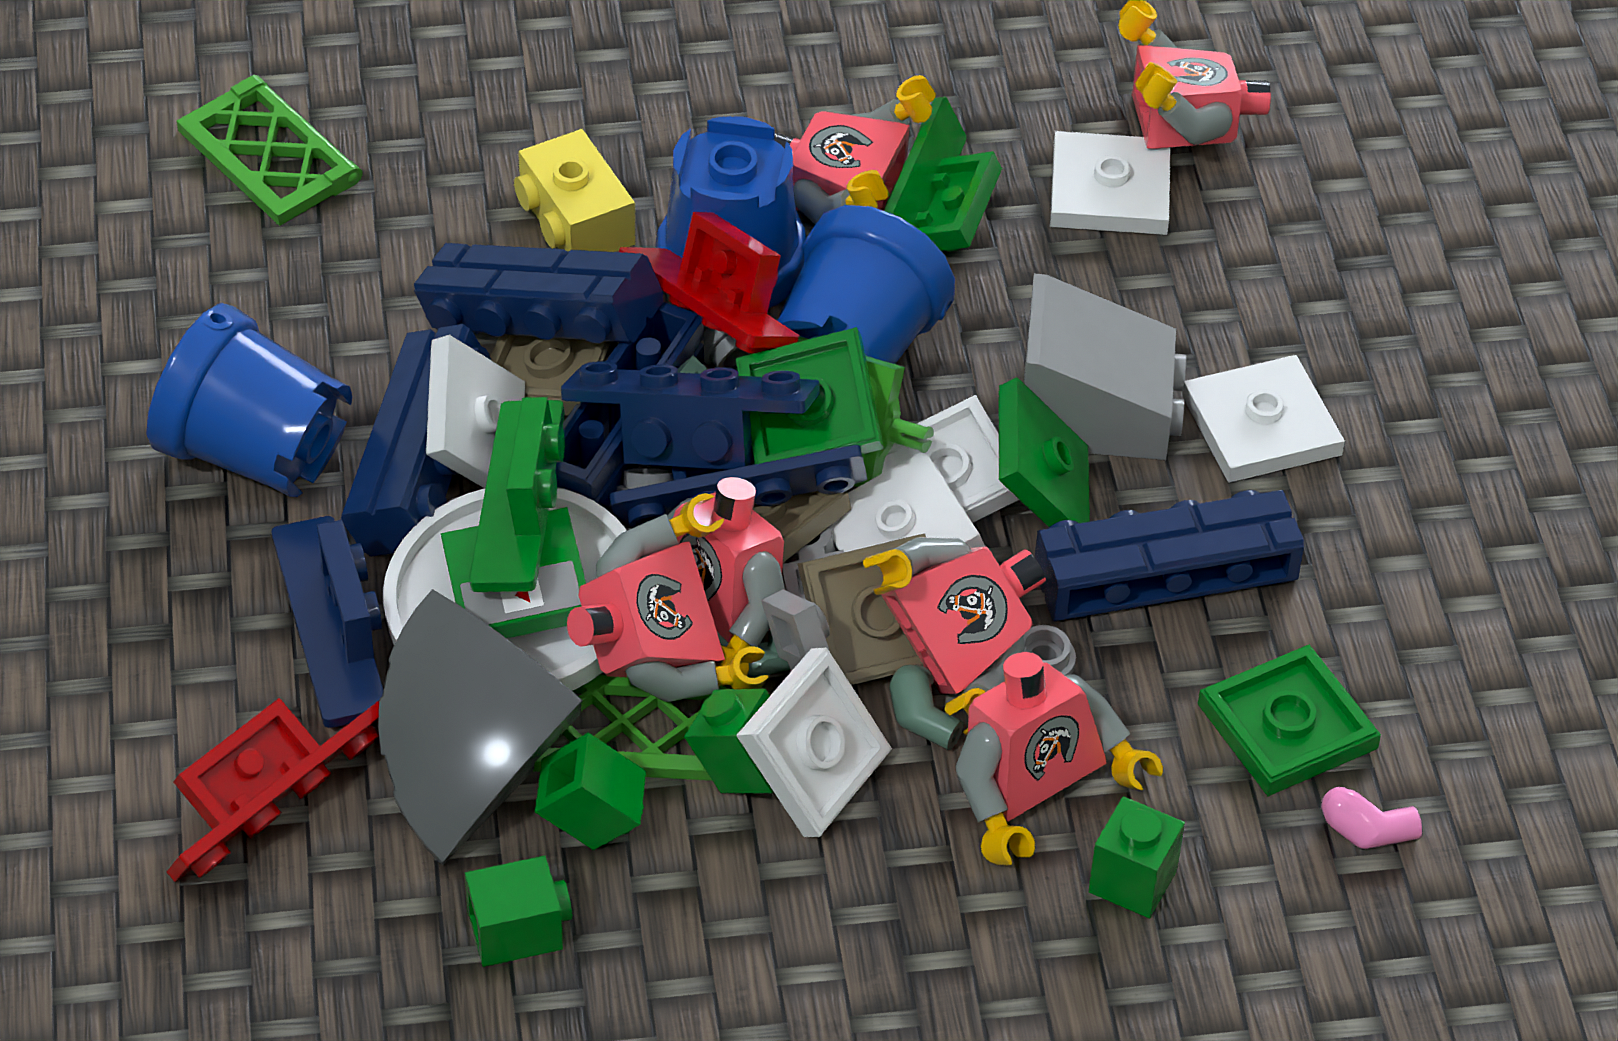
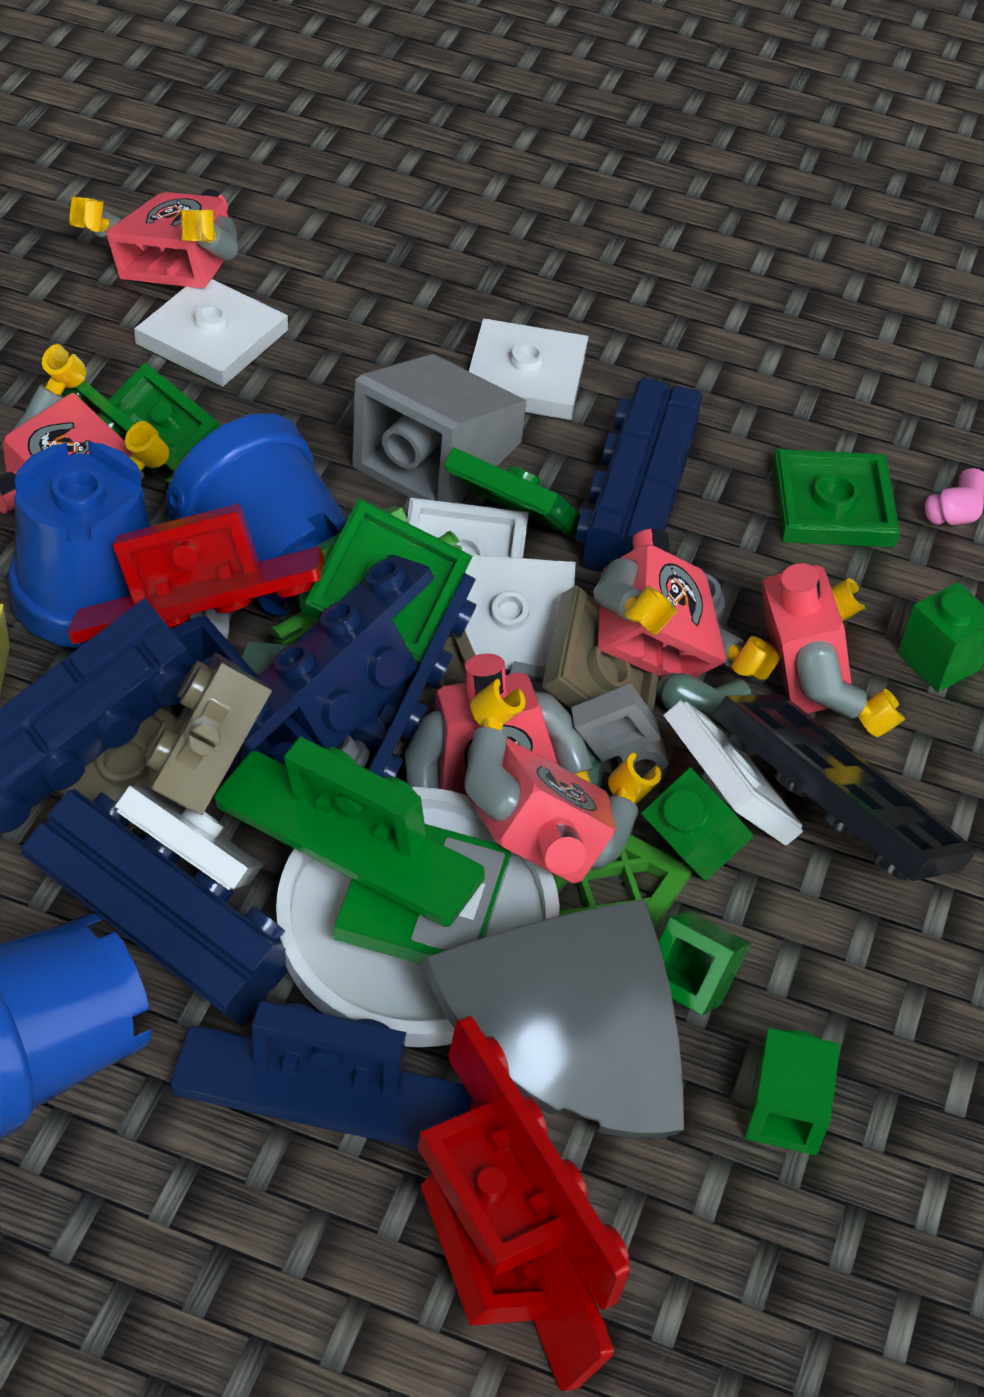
camera: 65 degrees left, 0 degrees up
none -> dark tan plate [144,652,272,815]
none -> red bracket [417,1015,630,1310]
none -> black plate [712,694,977,881]

